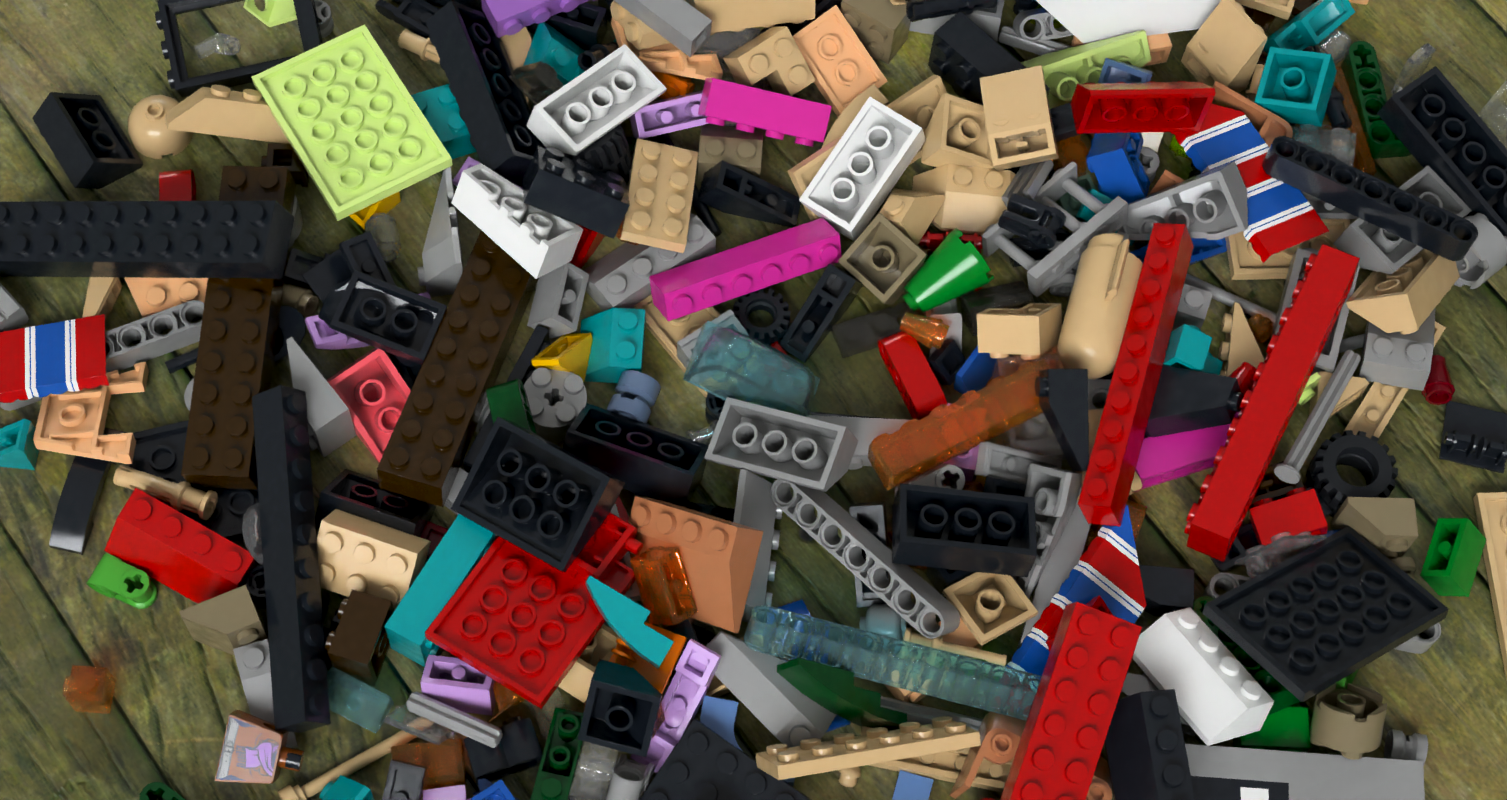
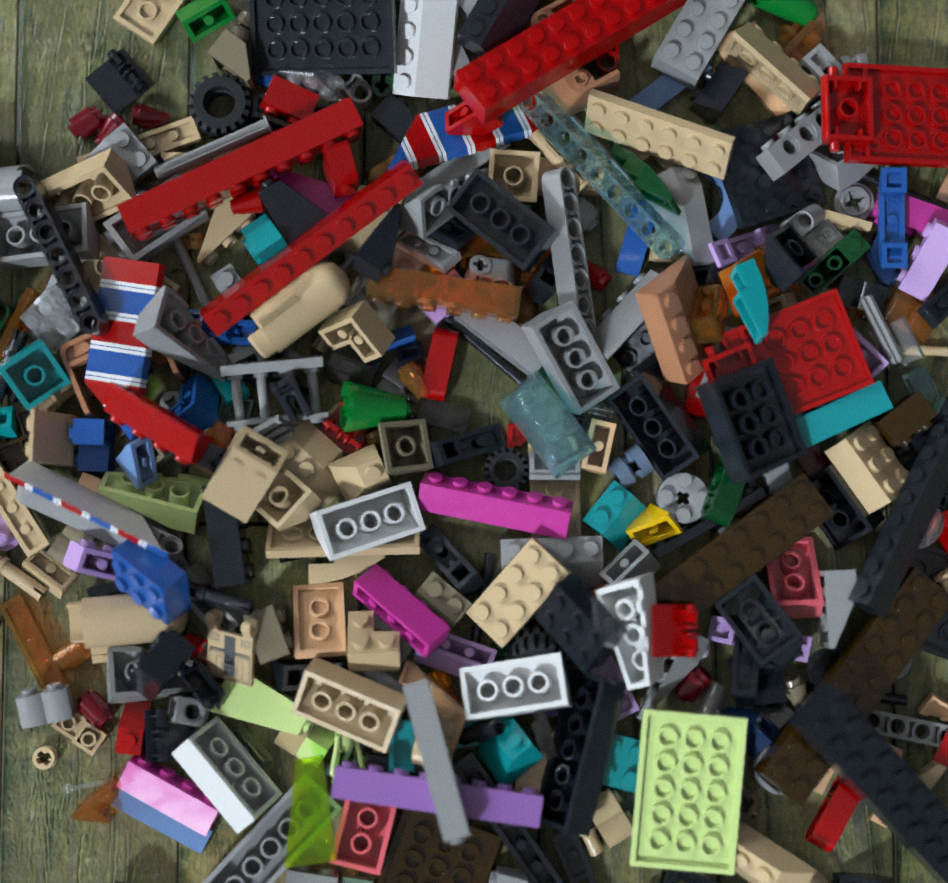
camera: 140 degrees left, 20 degrees up
none -> dark red brick [68,105,105,140]
none -> blue brick [69,418,115,473]
none -> dark red cone [132,103,169,128]
none -> red slope [323,140,358,198]
none -> light nougat brick [580,418,616,475]
none -> red cone [587,260,612,292]
none -> tan brick [593,786,633,848]
none -> red hinge [652,604,700,657]
none -> dark red brick [675,665,713,703]
none -> dark blue slope [720,706,779,758]

